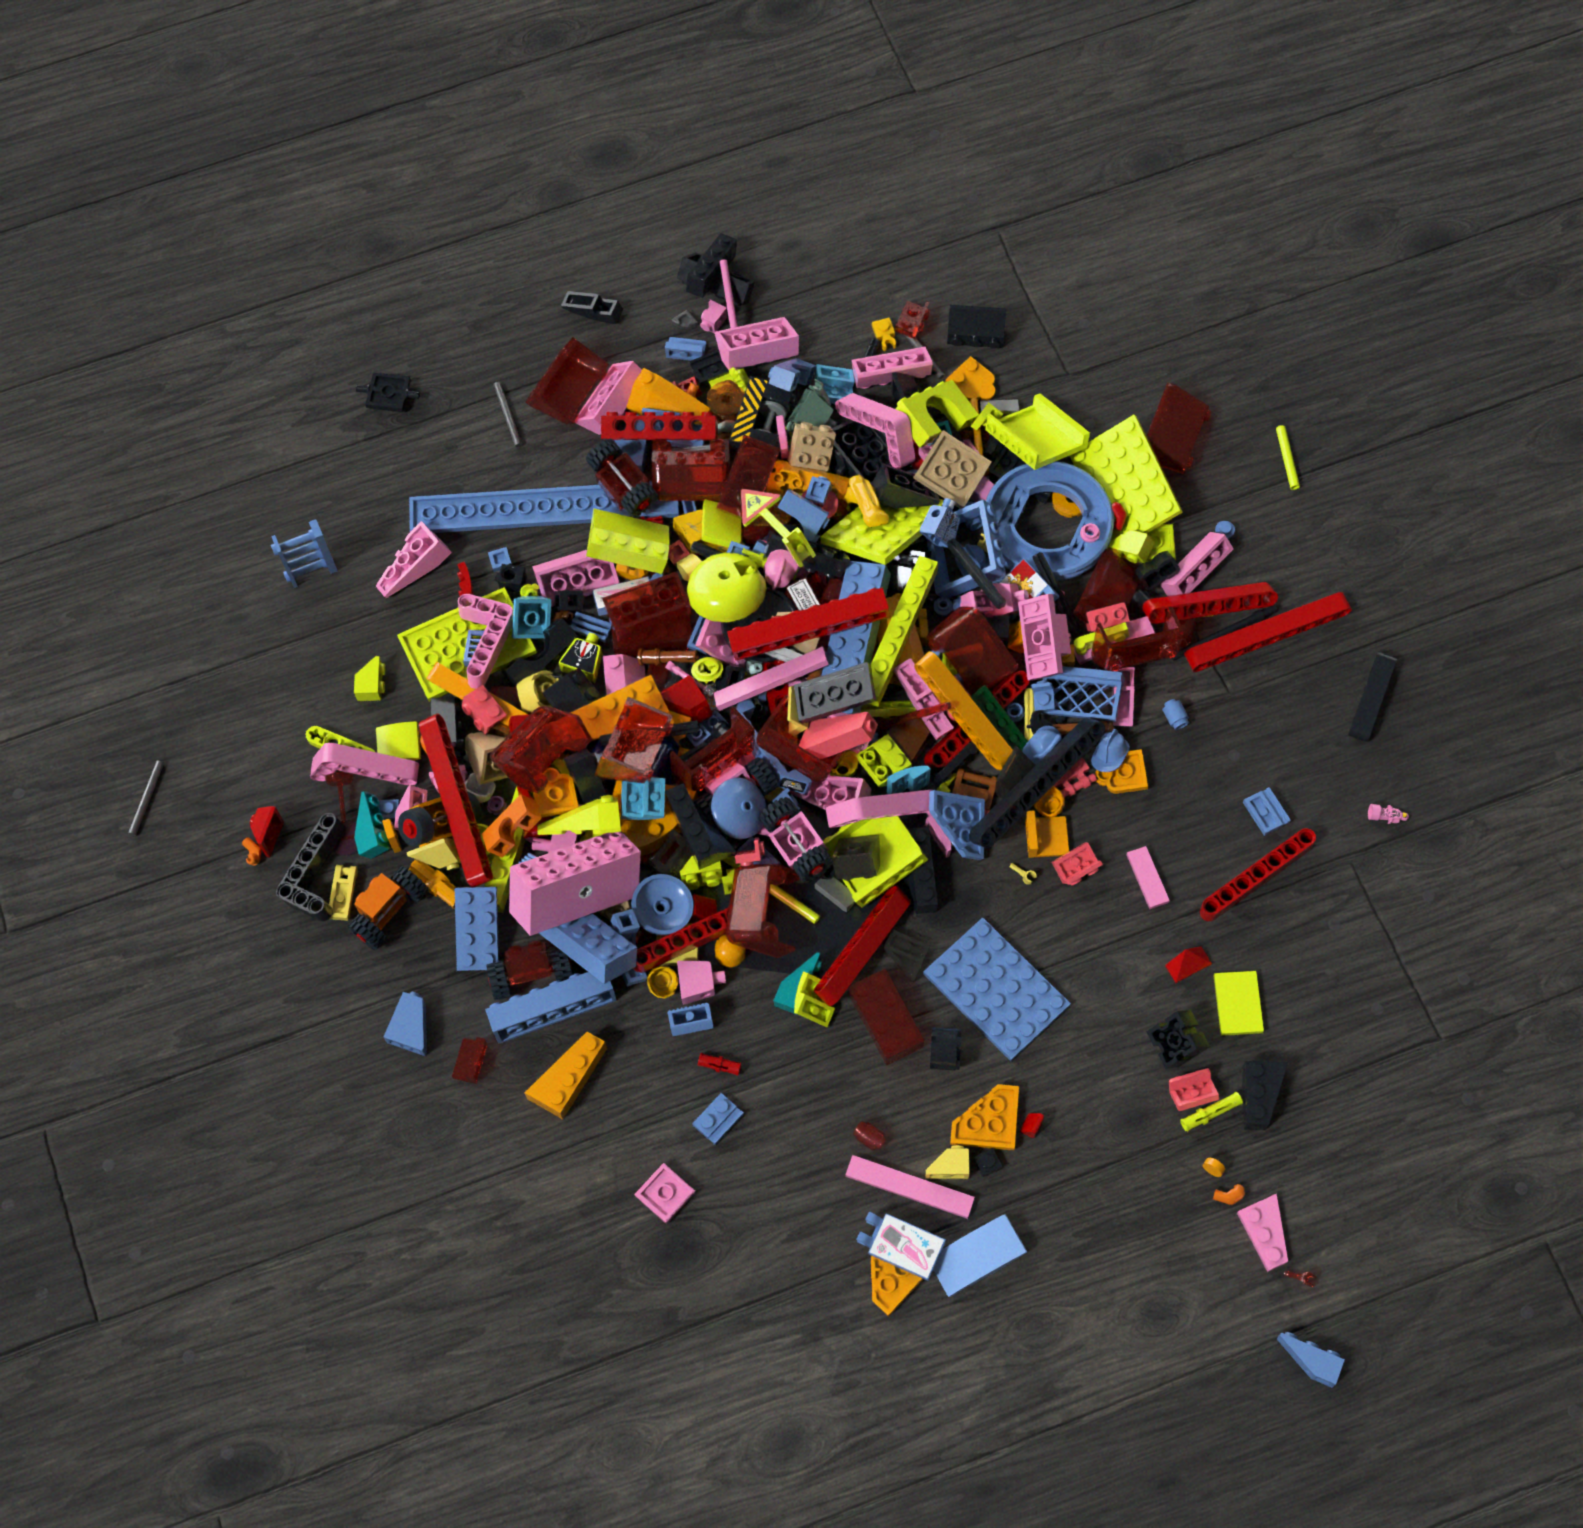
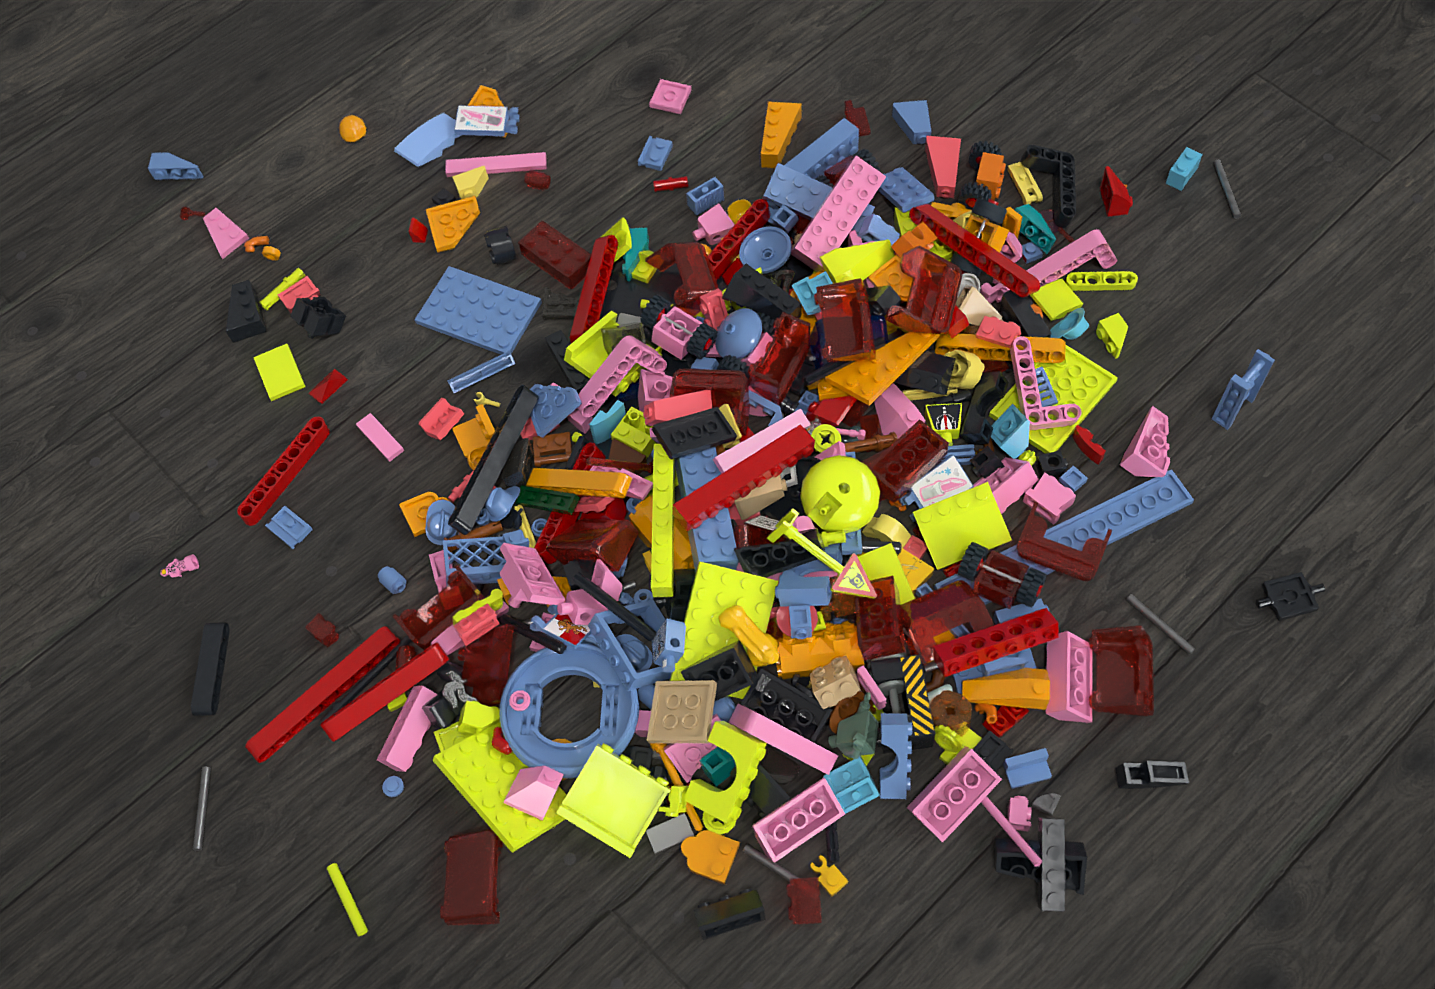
camera: 160 degrees right, 5 degrees down
none -> flat silver bar [193,767,211,851]
none -> clear red brick [305,613,339,648]
none -> light orange hair [339,115,366,142]
none -> clear smoke piece [442,671,478,709]
none -> medium blue piece [447,351,515,393]
none -> bright pink slope [503,766,564,821]
none -> neon yellow slope [632,250,664,284]
none -> coral slope [925,136,961,198]
none -> clear red windscreen [1016,502,1112,581]
none -> bright pink hips [1023,473,1076,525]
none -> medium azure piece [1050,308,1089,339]
none -> medium azure brick [1166,147,1202,191]

